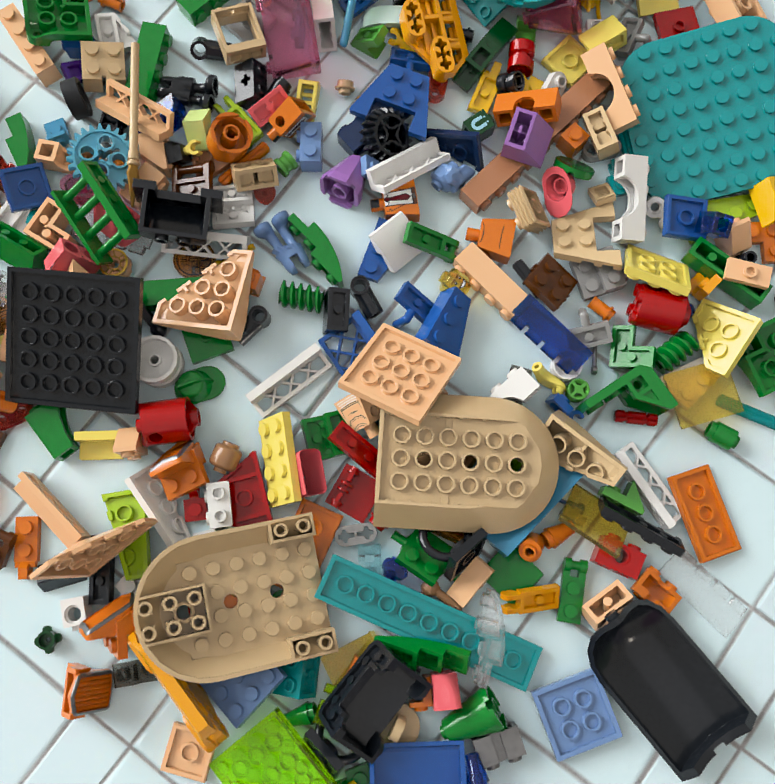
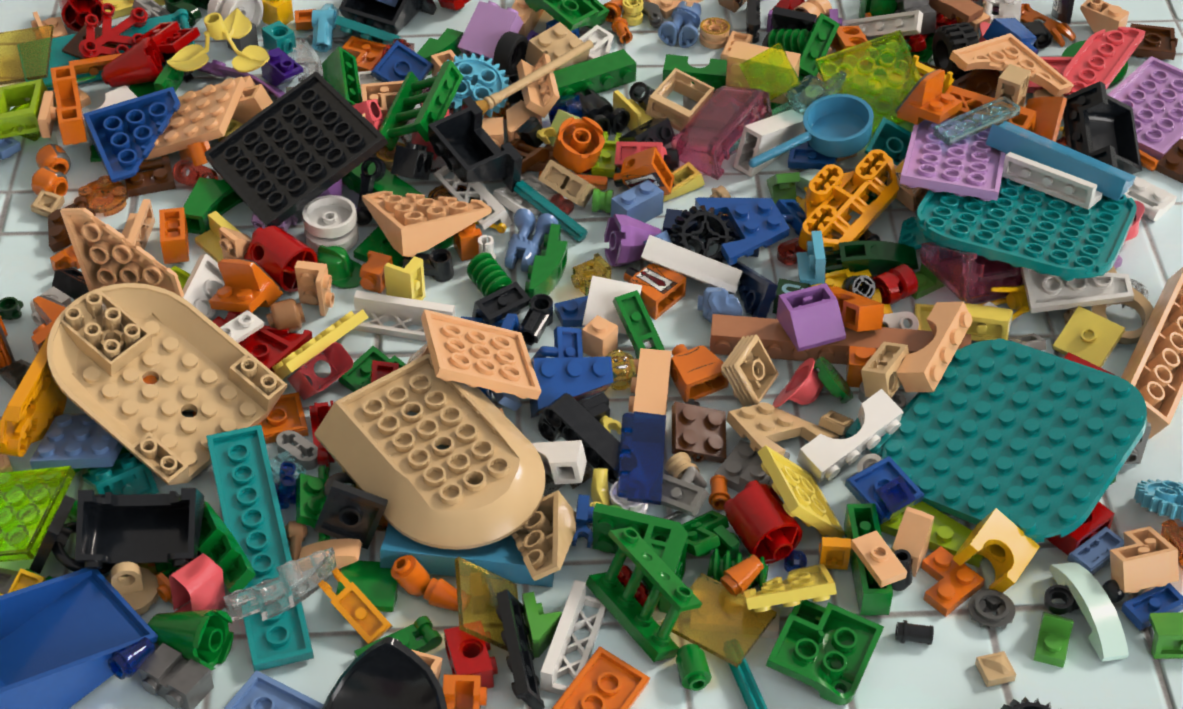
camera: 50 degrees right, 35 degrees down
none -> orange brick [159,207,189,264]
none -> light nougat bracket [294,260,334,316]
none -> orange brick [360,250,393,293]
none -> light yellow panel [384,256,426,300]
none -> black brick [391,142,434,180]
none -> lavender brick [458,1,524,65]
none -> white pin [477,235,496,260]
none -> teal axle [514,180,588,242]
none -> black beam [538,393,637,484]
none -> clear yellow brick [571,253,611,296]
none -> black piece [581,393,622,435]
none -> light nougat brick [582,315,618,357]
none -> green fence [586,527,702,662]
none -> light yellow panel [613,90,653,131]
none -> tan wheel [665,452,699,483]
none -> green plate [713,525,740,560]
none -> orange cone [720,554,764,597]
none -> medium azure bracket [796,231,826,285]

